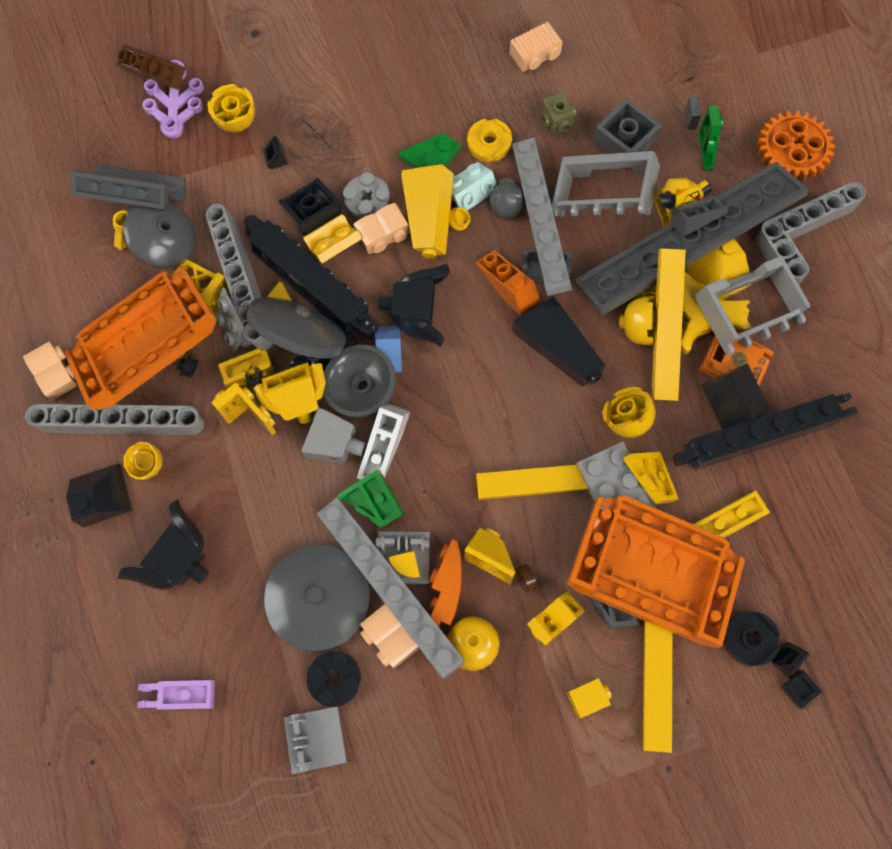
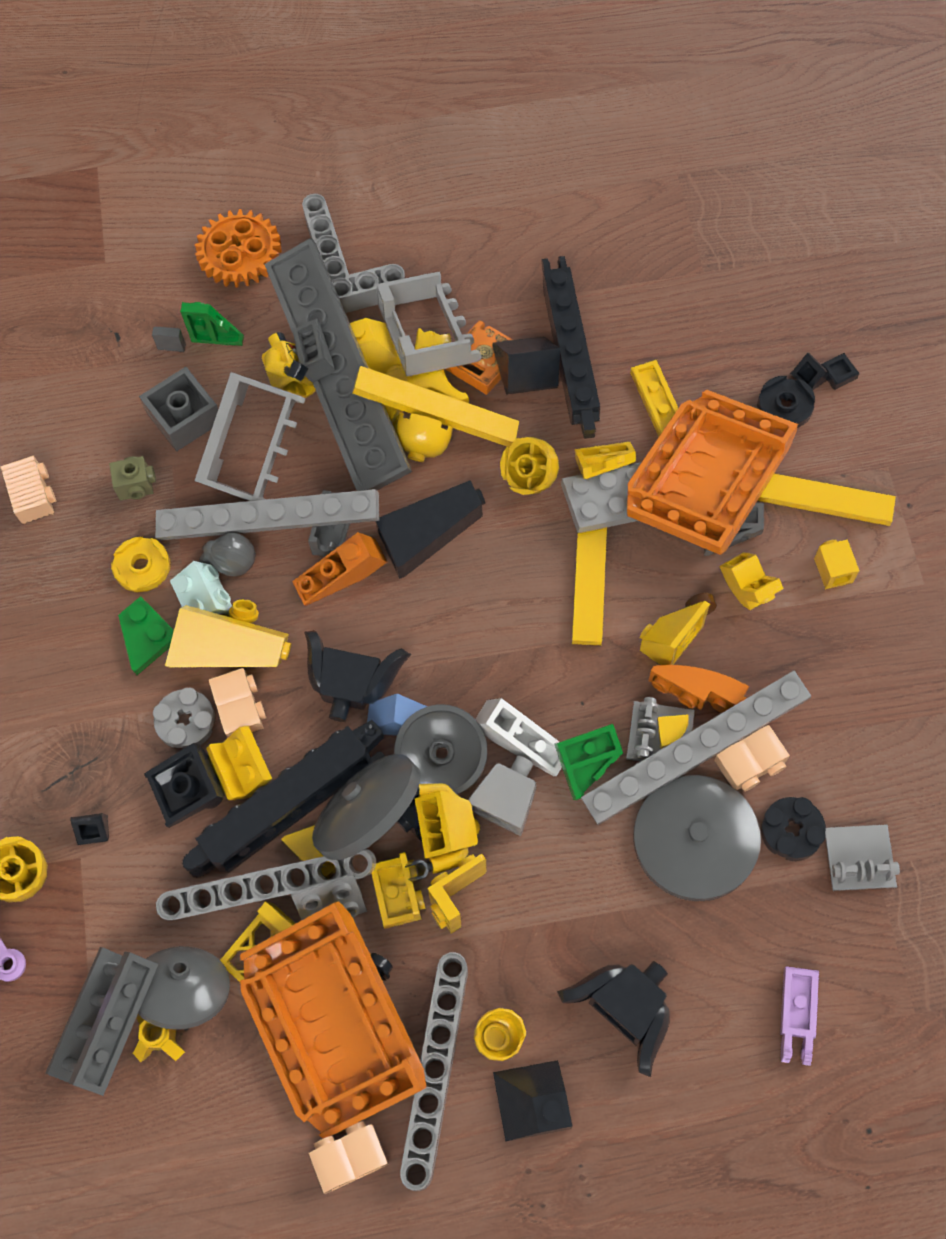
camera: 80 degrees left, 5 degrees down
yellow cylinder [447,616,500,672] -> none

